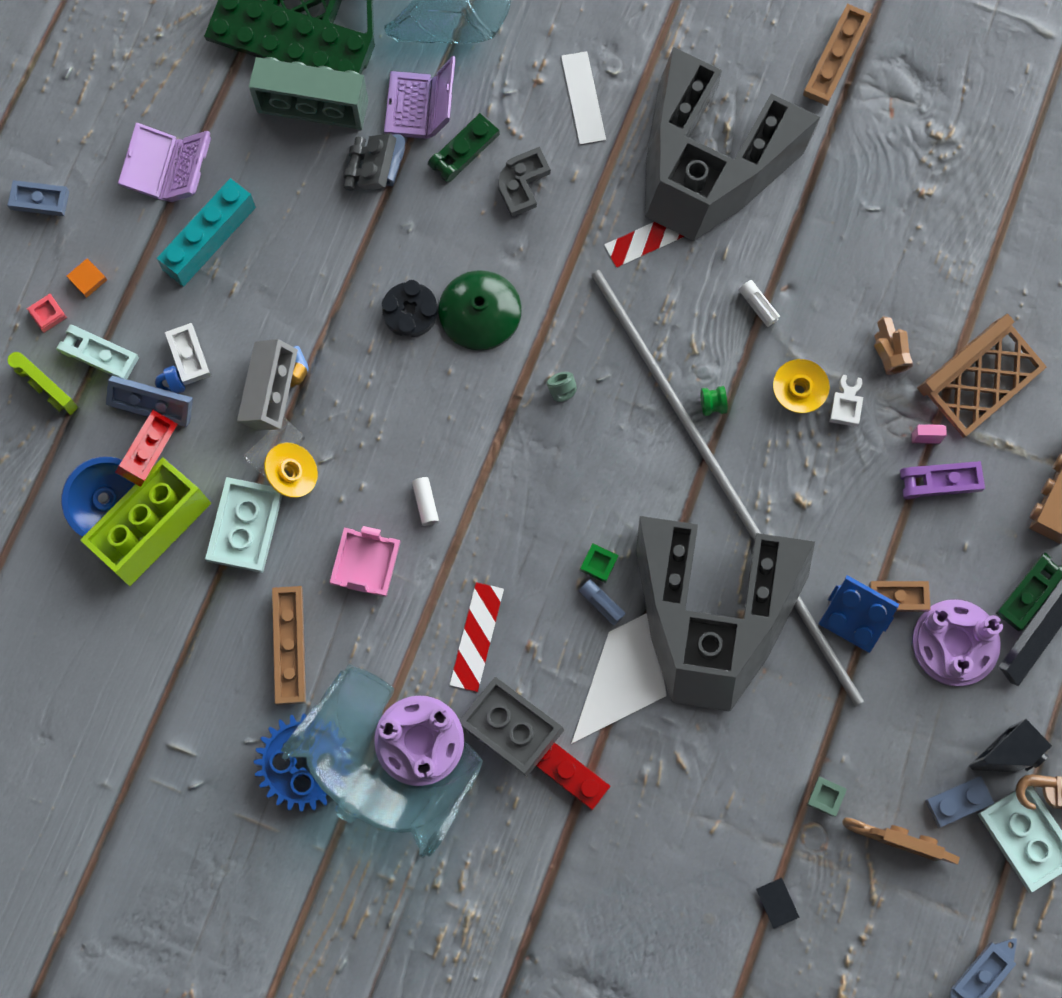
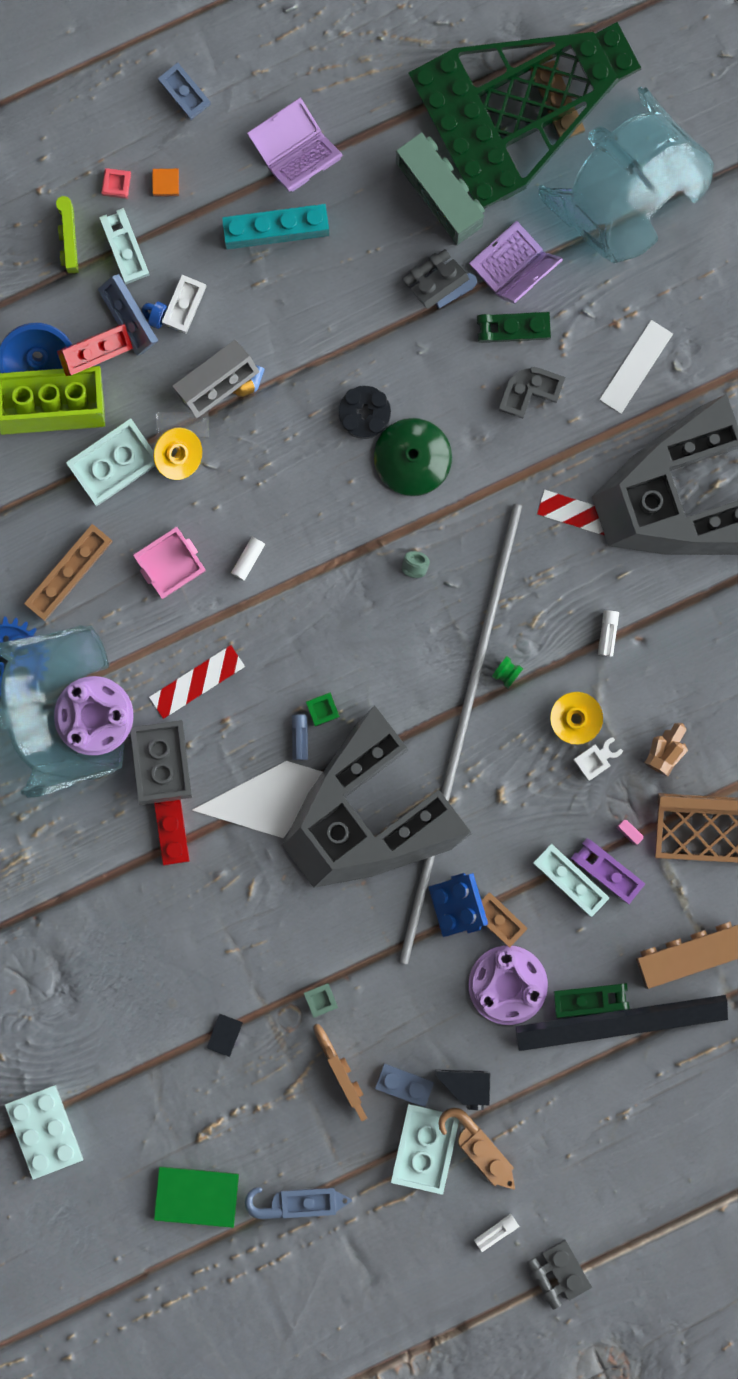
camera: 40 degrees right, 10 degrees up
none -> light aqua plate [533,844,609,917]

